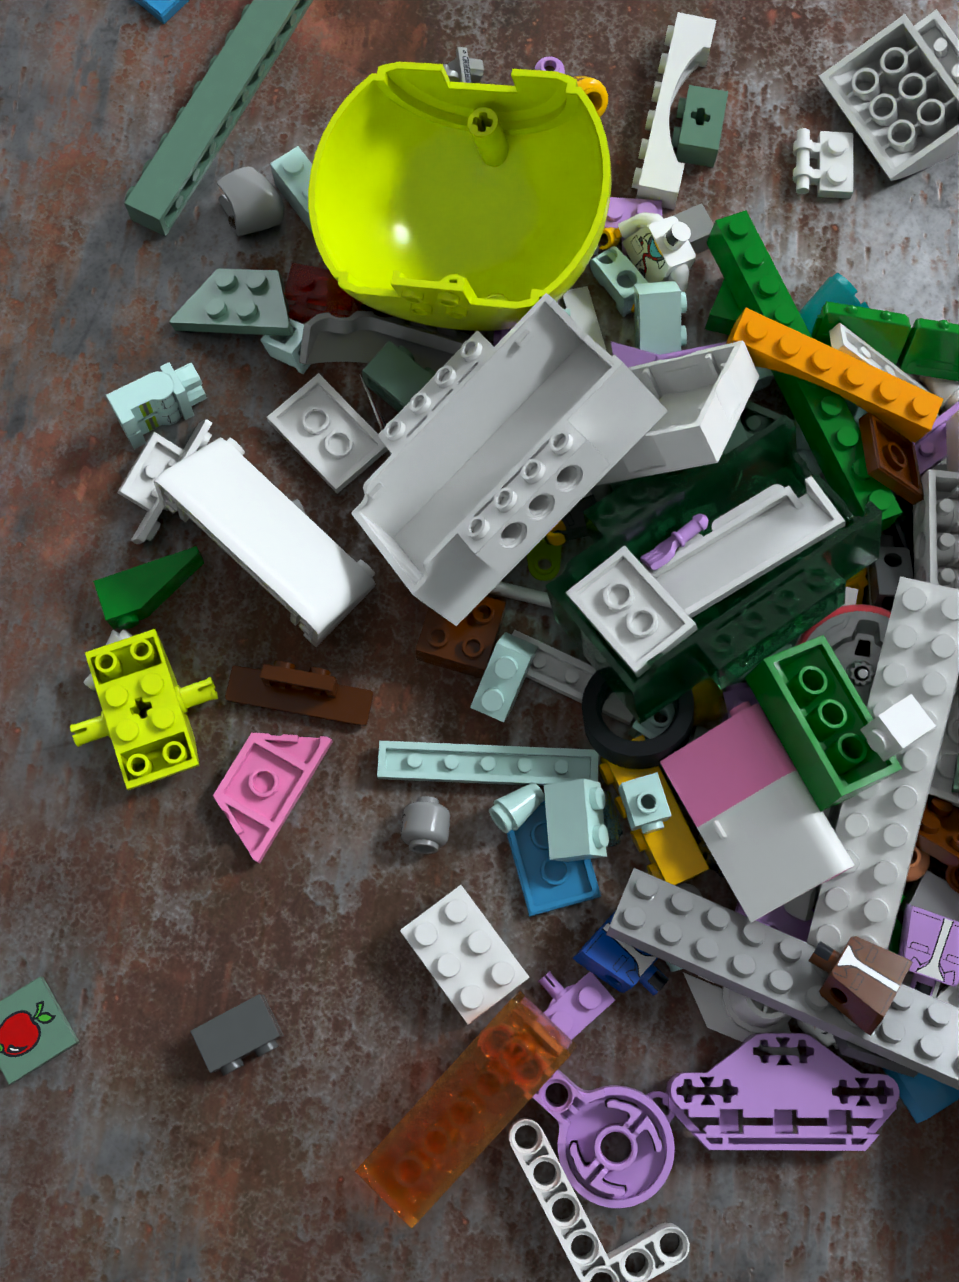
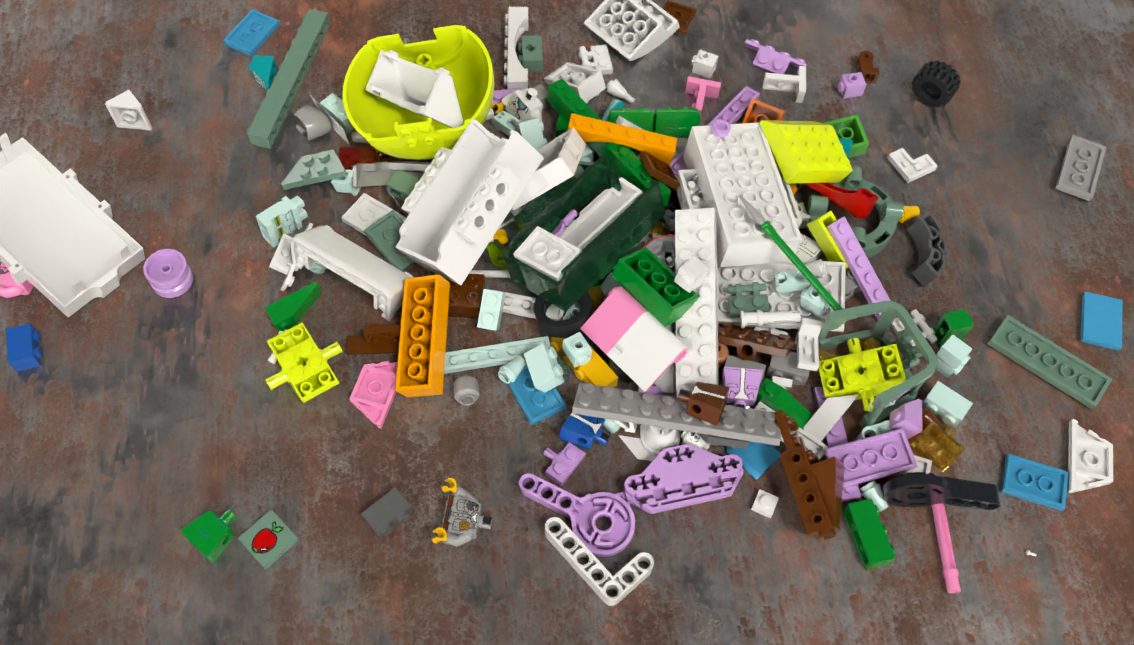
camera: 15 degrees left, 15 degrees down
clear orange brick [355,991,577,1229] -> none
white brick [400,885,530,1025] -> none
none -> teal slope [249,55,277,91]
none -> white sticker [310,95,350,146]
none -> sand green tile [364,210,415,272]
none -> white windscreen [365,50,464,128]
none -> light orange brick [395,275,450,398]
none -> torso [432,478,493,546]
none -> white slope [544,62,606,104]
none -> white cone [606,79,635,105]
none -> white plate [751,489,779,518]

